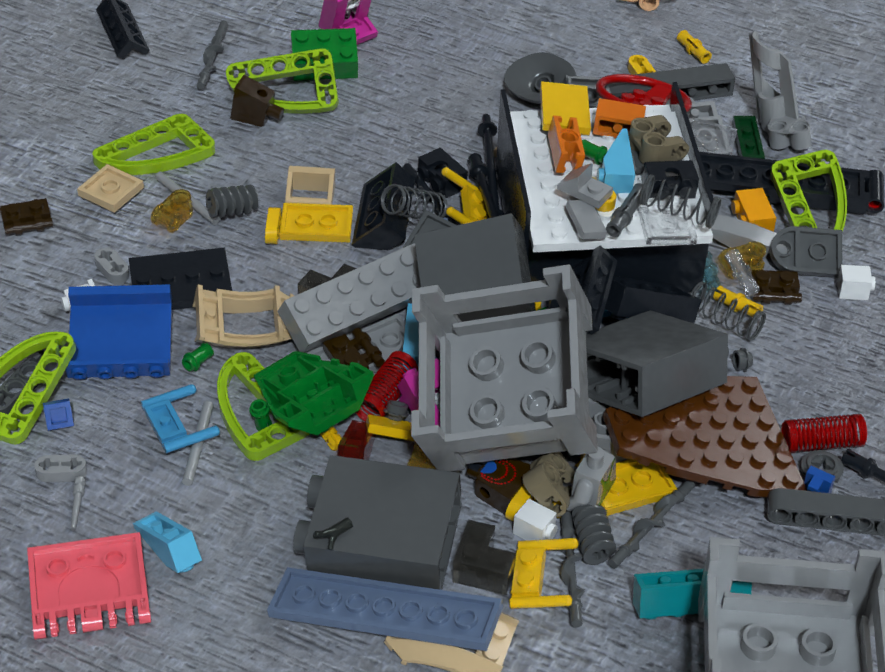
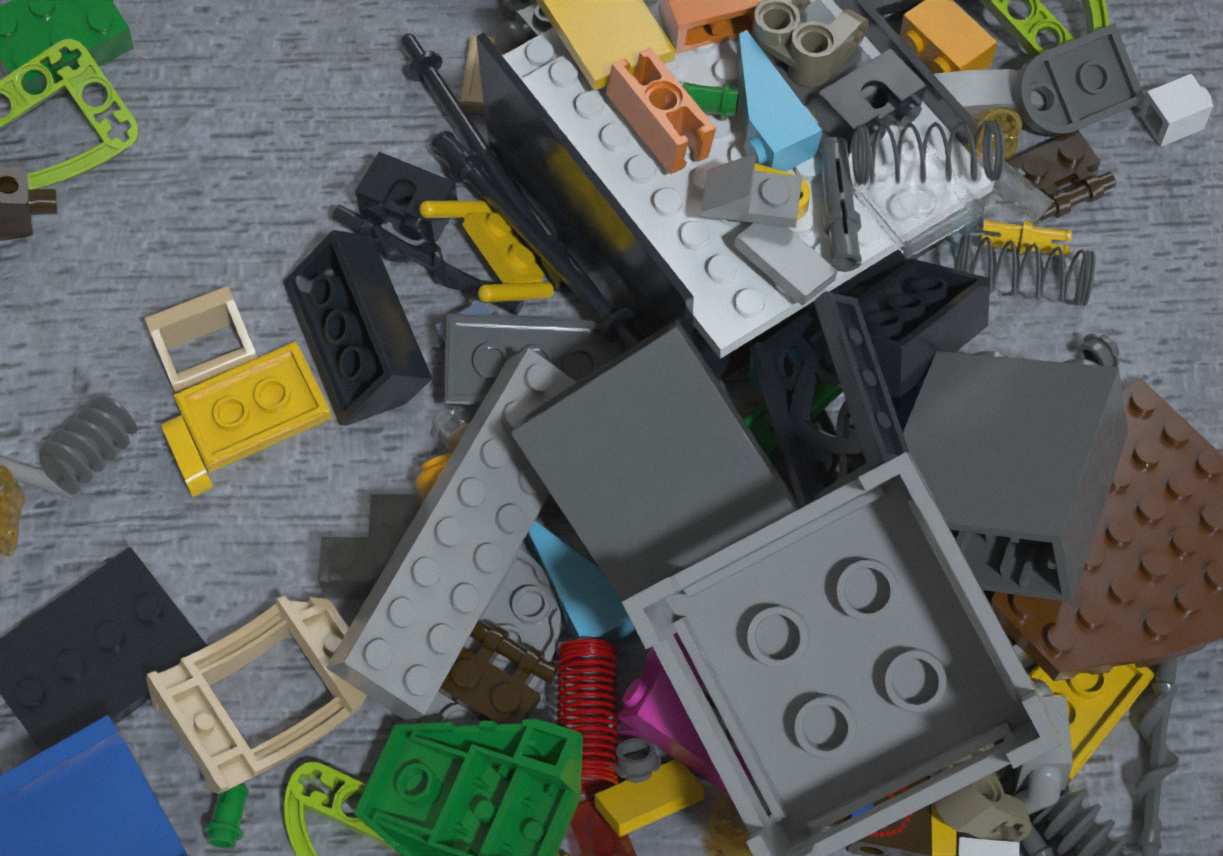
camera: 25 degrees left, 20 degrees up
dark grey piece [381,184,448,219] -> none

